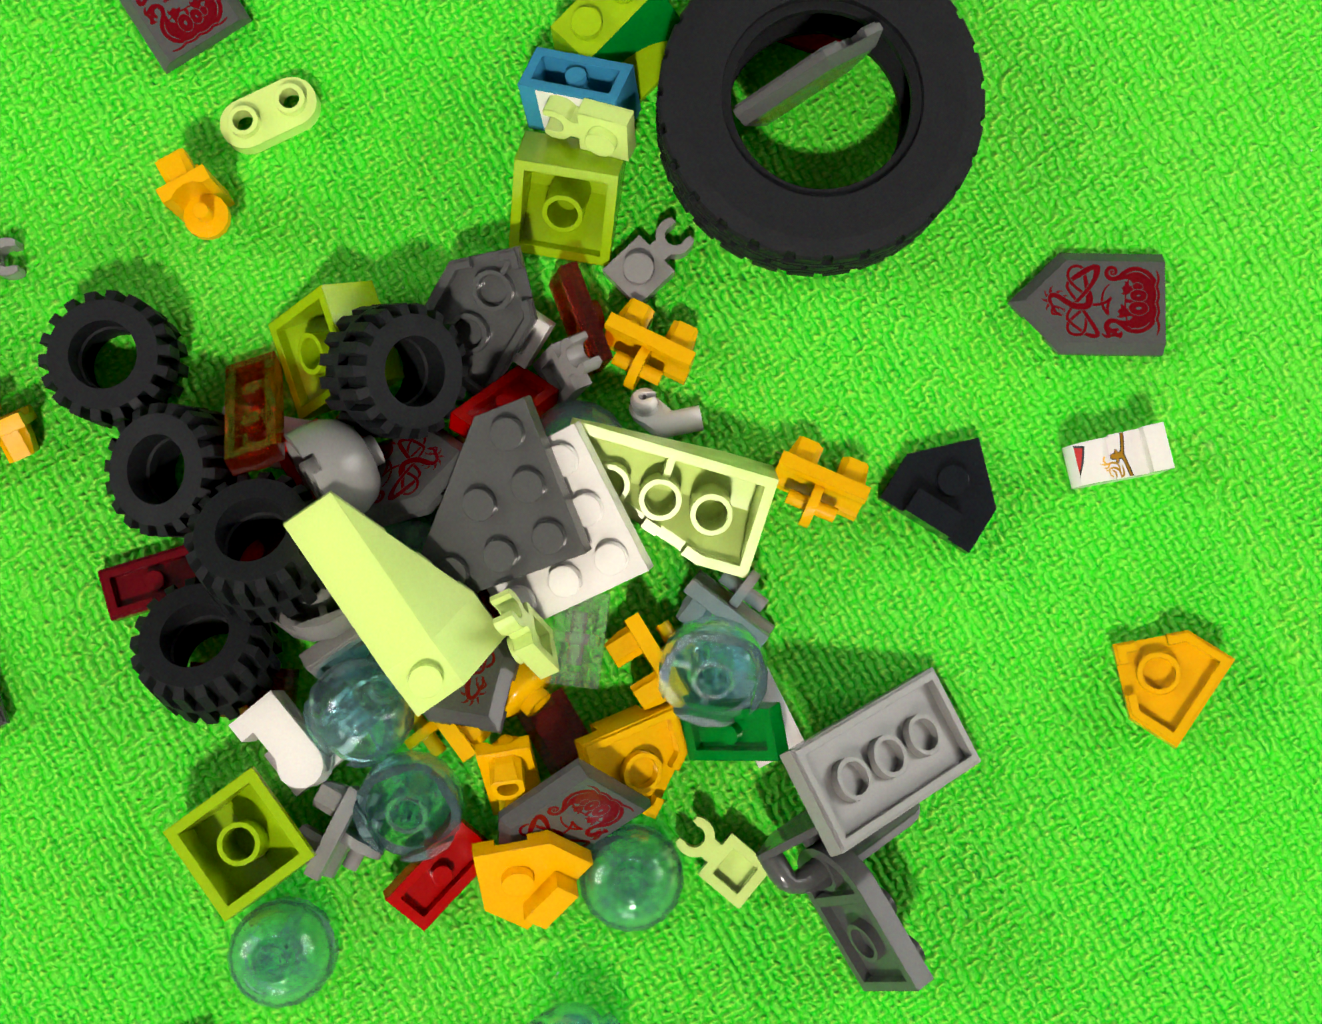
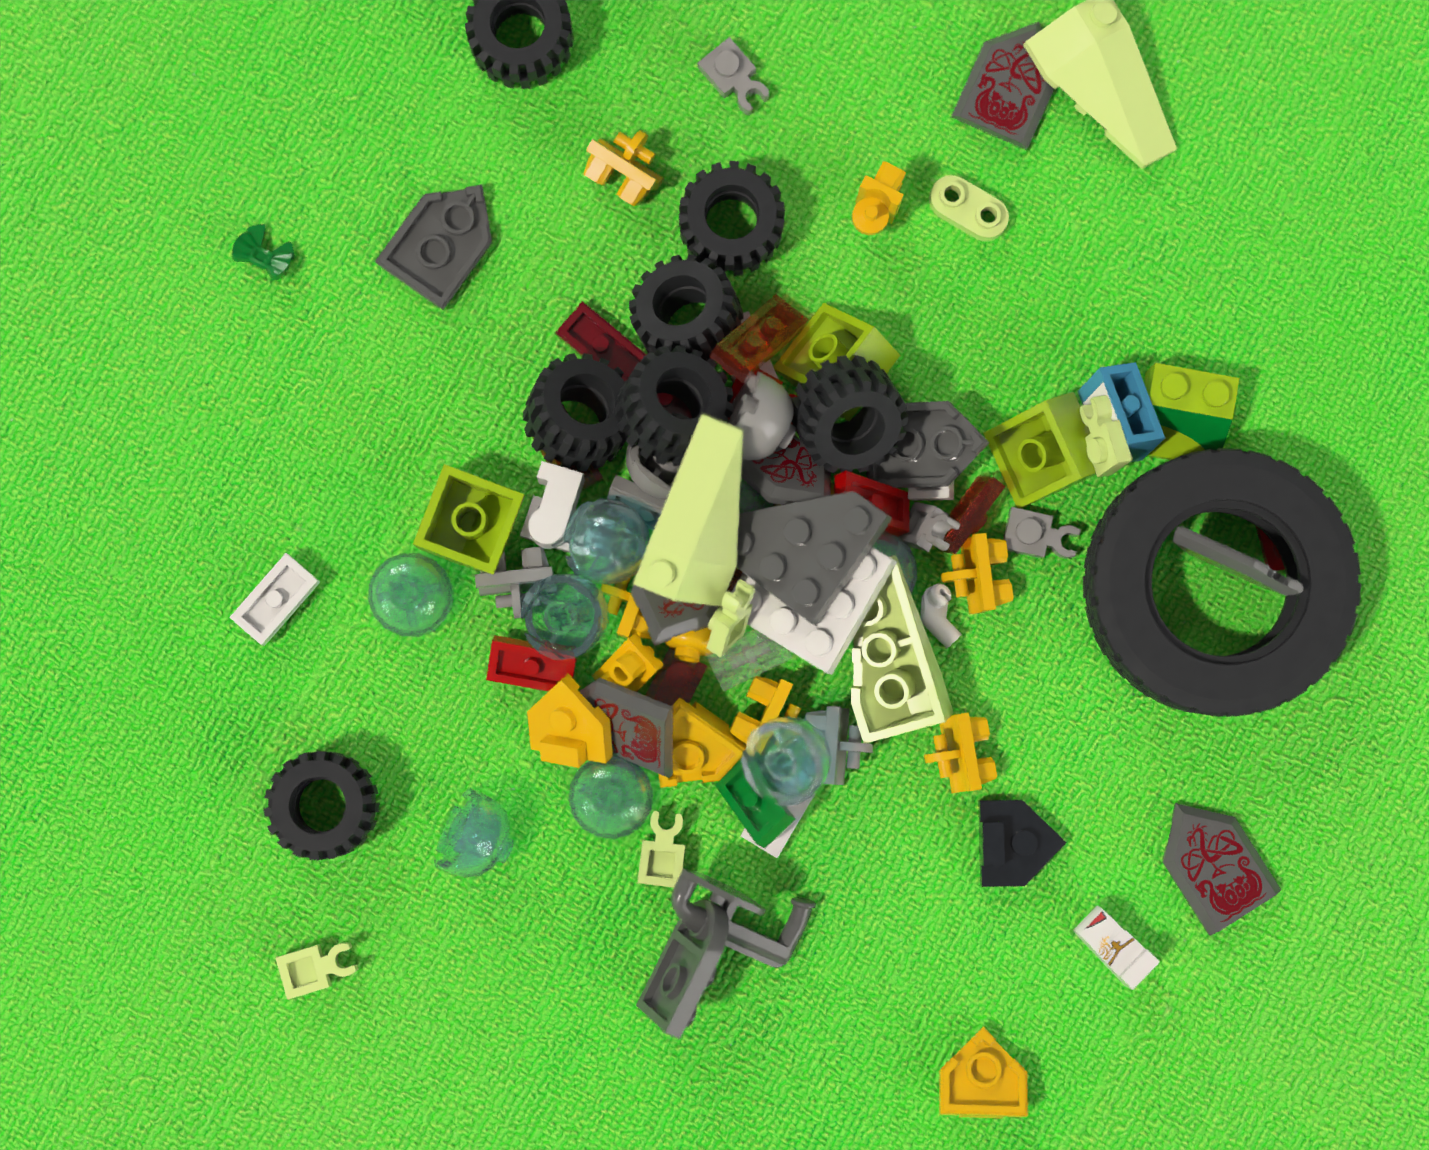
camera: 50 degrees right, 0 degrees up
light grey tile [779,667,981,857] -> none

